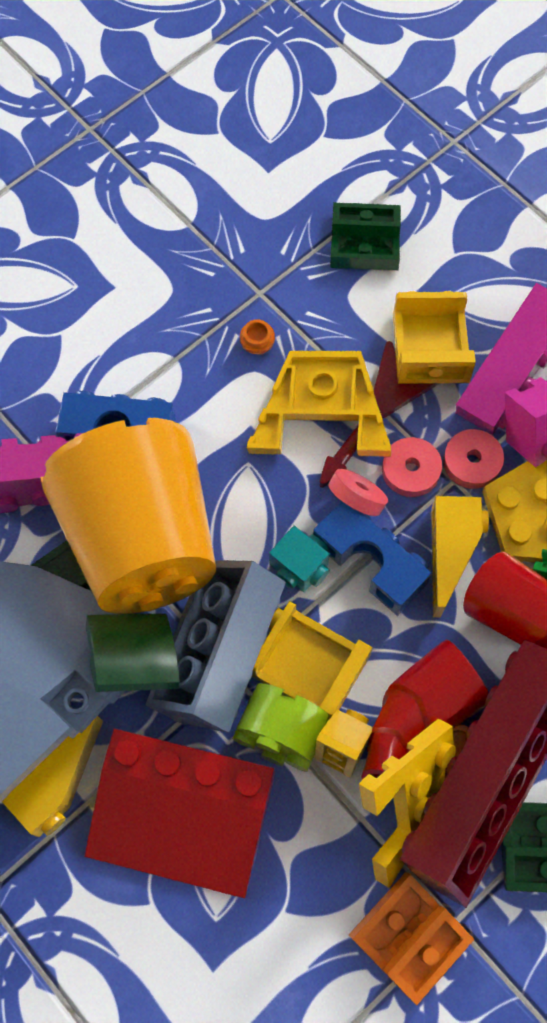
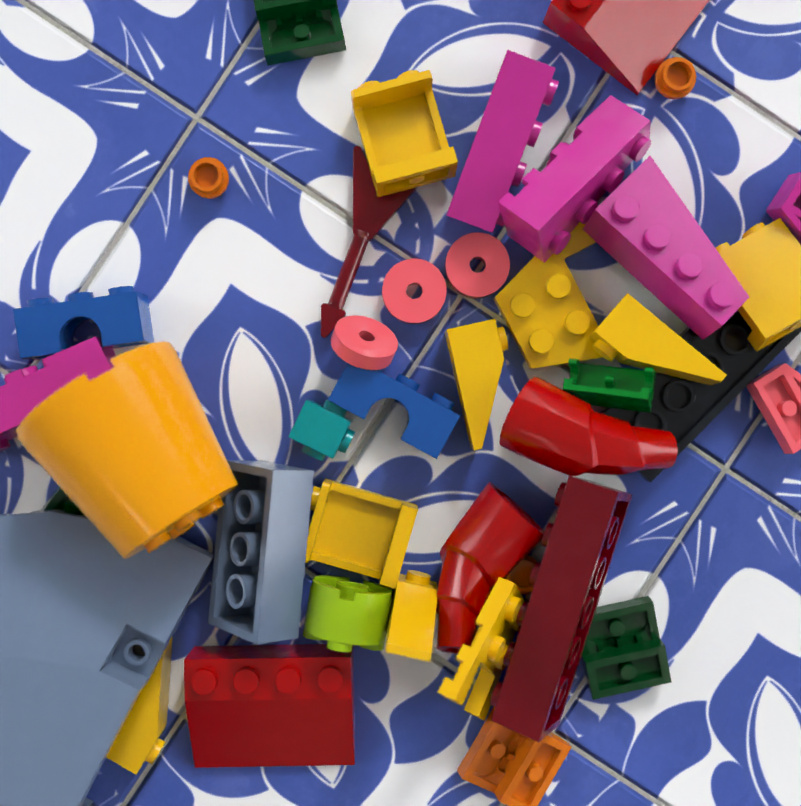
camera: 15 degrees left, 20 degrees up
dark green slope [85,613,180,692] -> none
yellow wing [247,351,391,457] -> none

